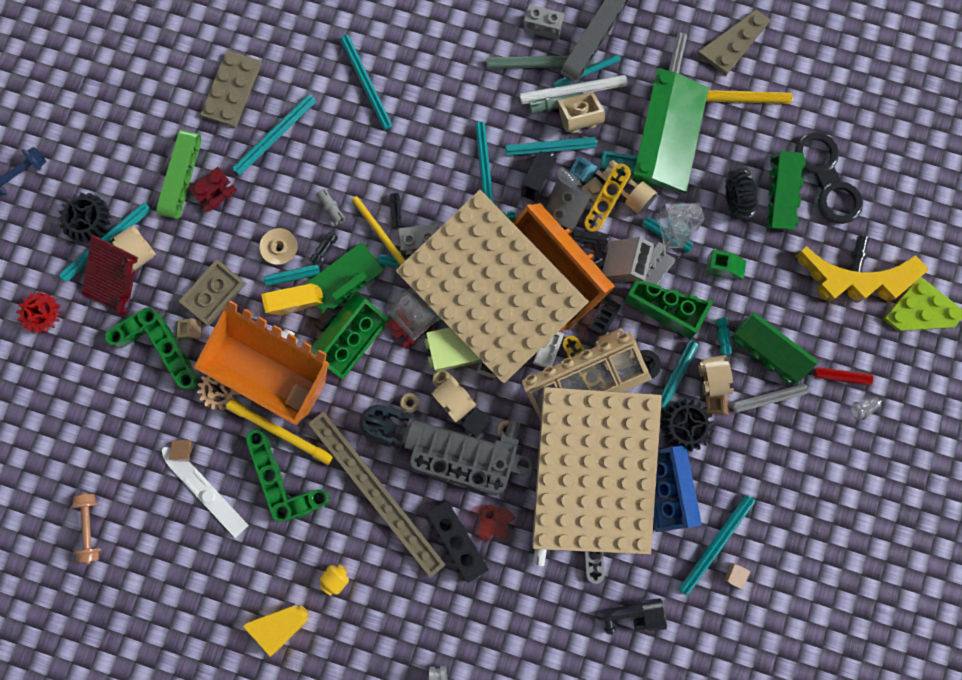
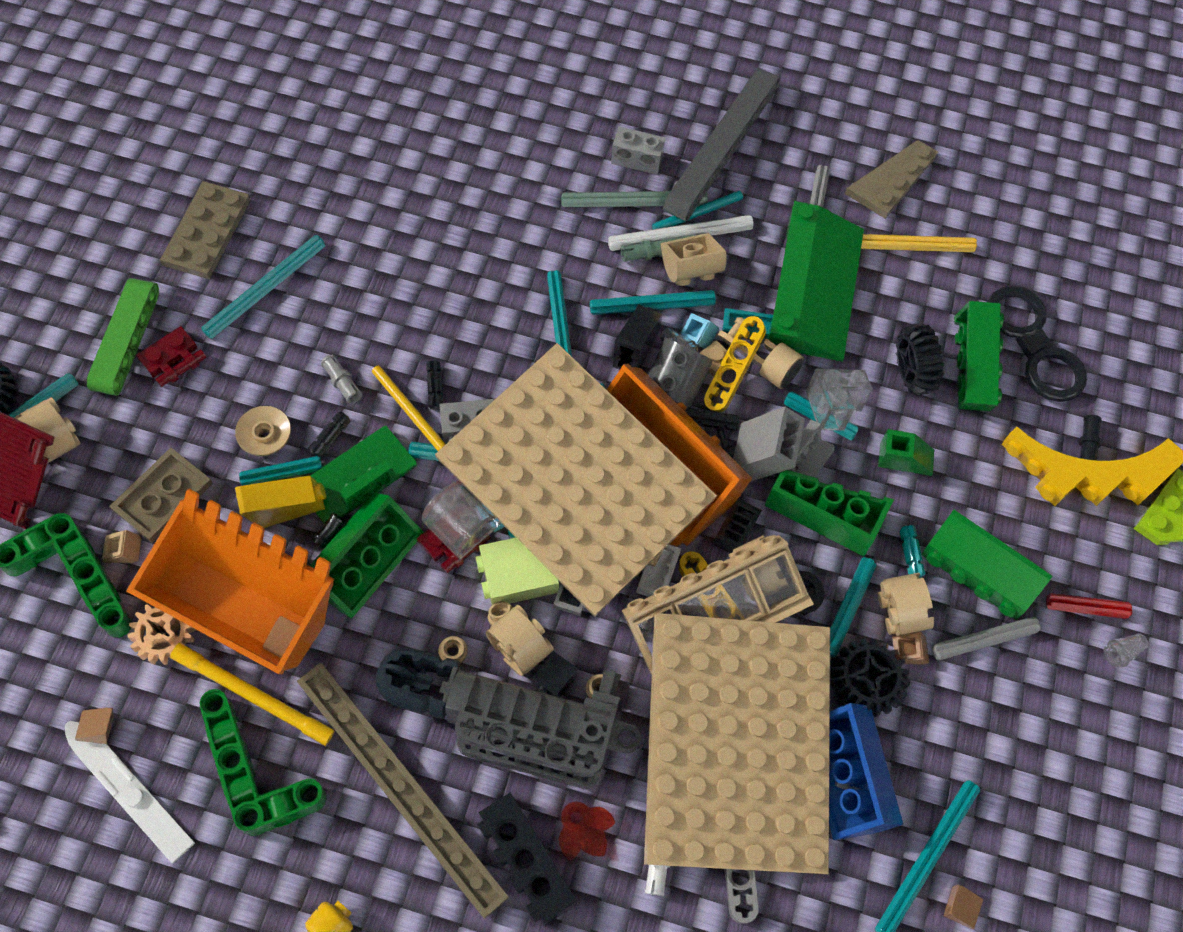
camera: 10 degrees left, 15 degrees down
teal axle [340,34,392,130] -> none

